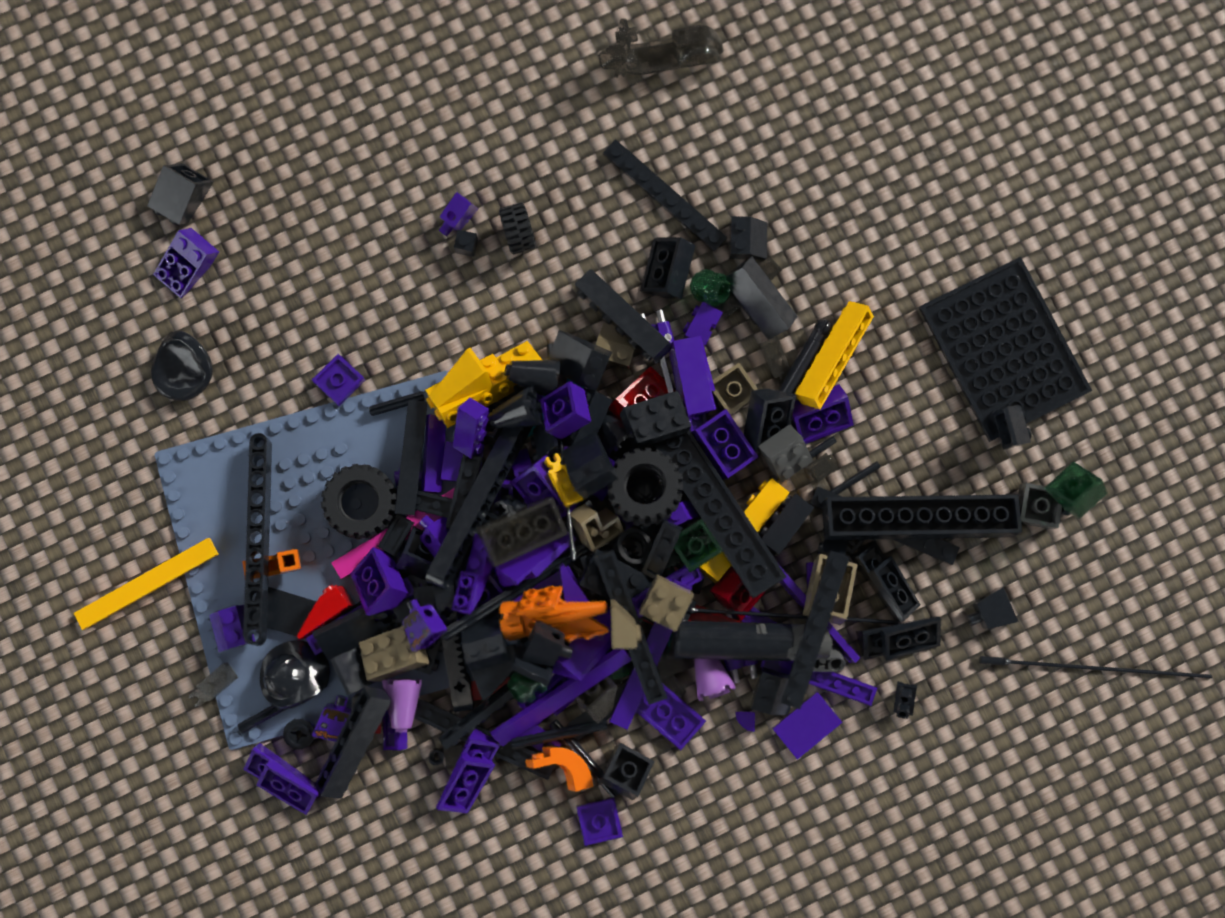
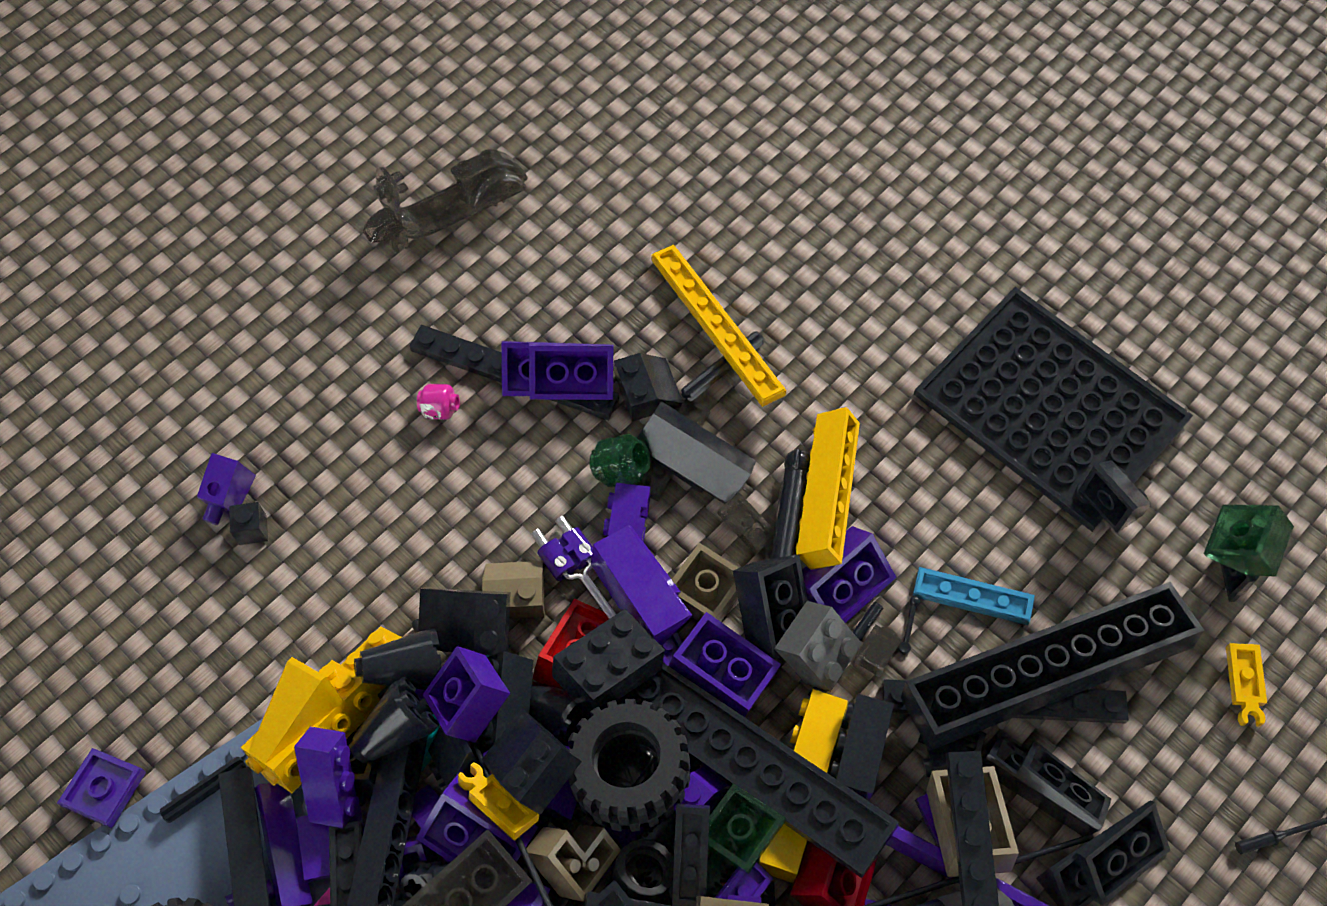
camera: 20 degrees left, 20 degrees down
black tyre [499,202,536,255] -> none
black brick [575,269,672,365] -> none
black slope [640,237,696,299] -> none
black bar [816,461,881,508] -> none
black torso [967,587,1019,629] -> none
dark grey brick [1018,483,1065,529] -> none
none -> dark pink head [417,384,460,420]
none -> dark purple slope [501,341,614,400]
none -> yellow tile [651,245,786,407]
none -> black axle [681,331,764,402]
none -> black hinge [899,596,920,655]
none -> dark azure tile [913,567,1035,625]
none -> yellow plate [1226,643,1267,727]

